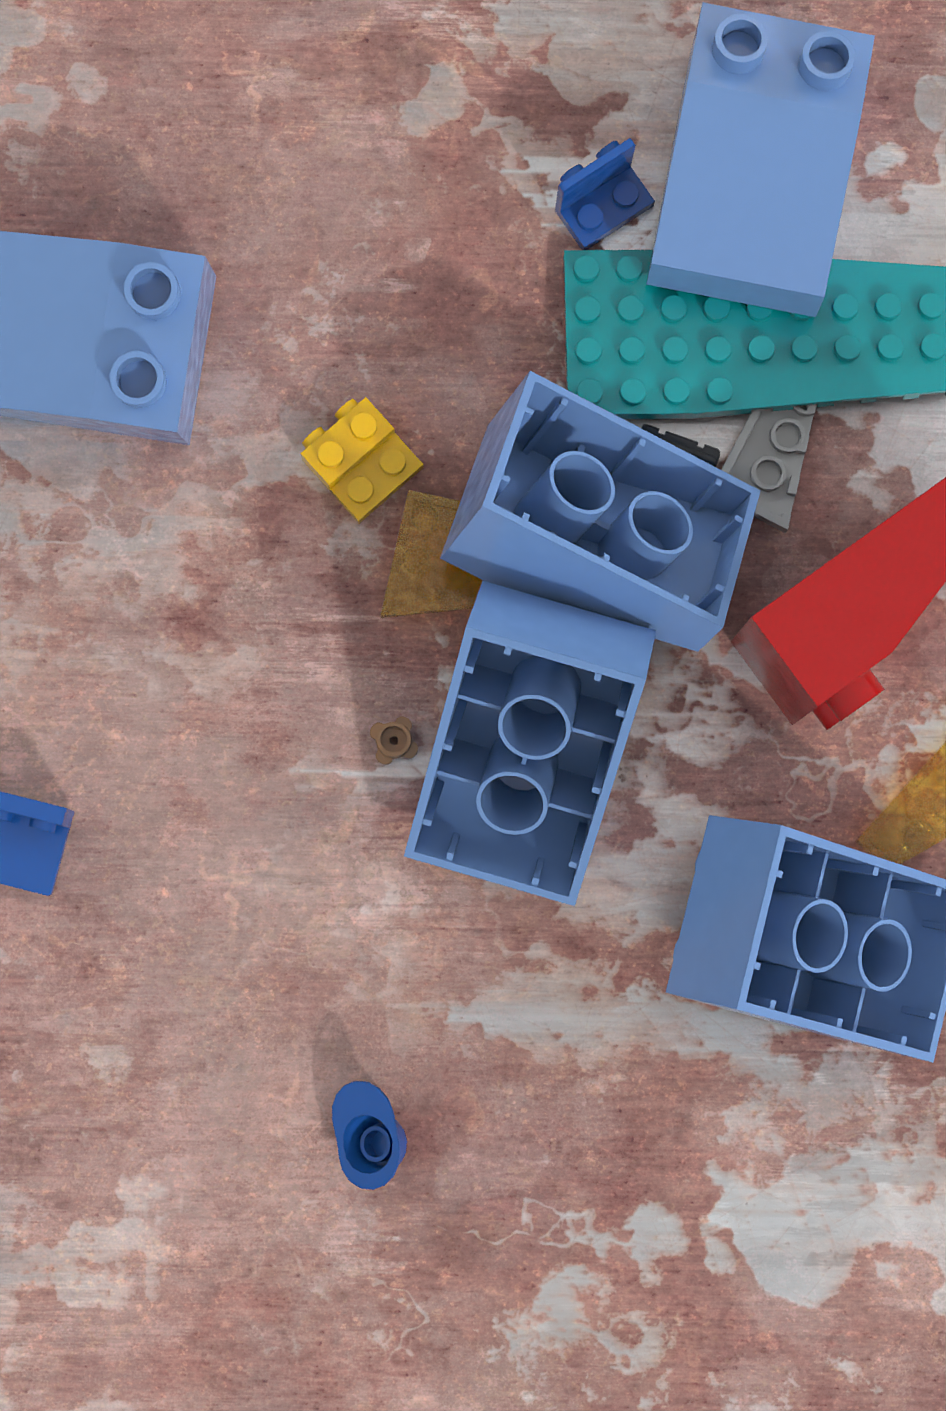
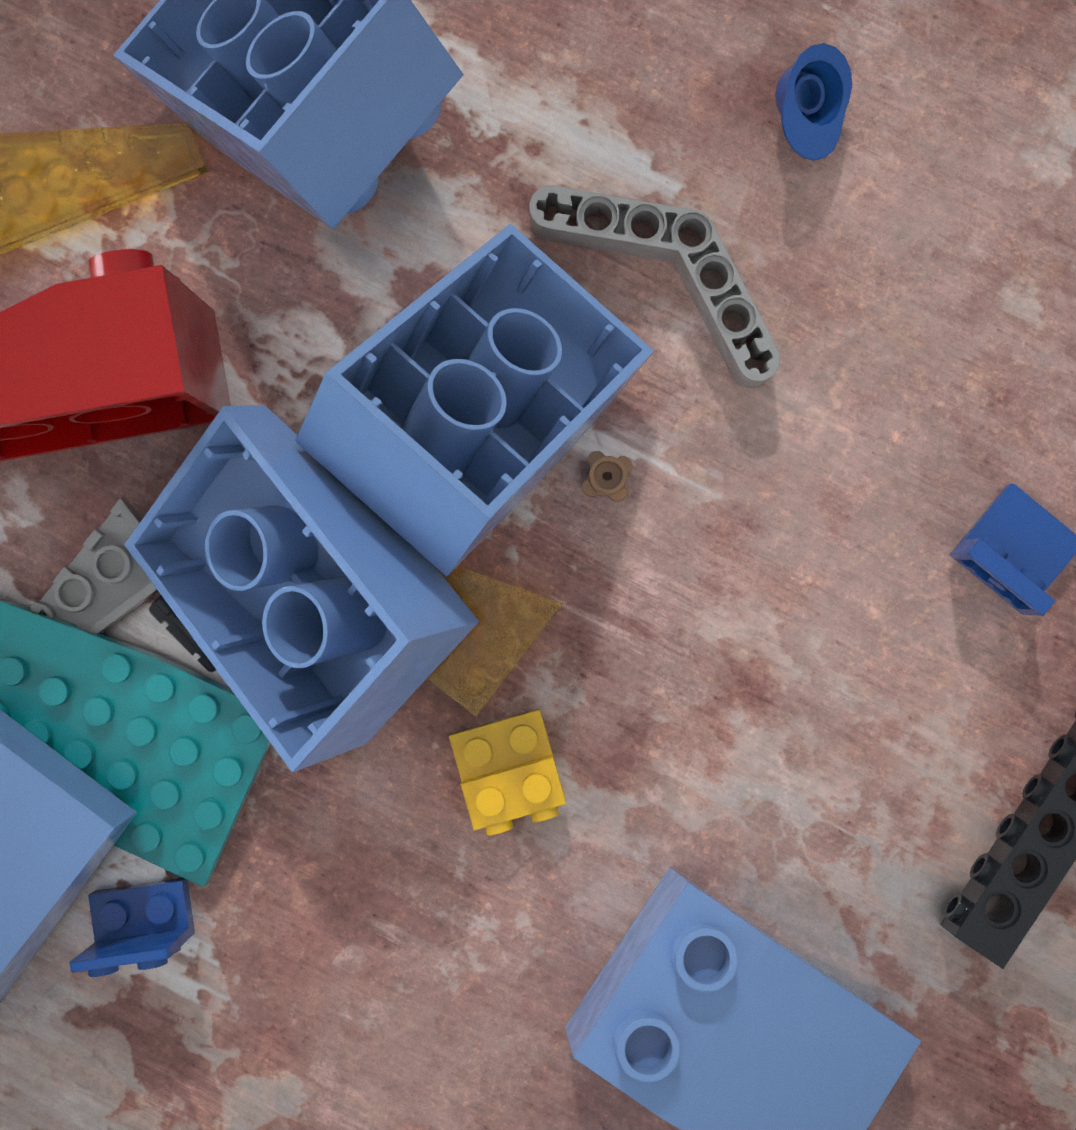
camera: 145 degrees left, 5 degrees up
none -> light grey beam [529,186,780,388]

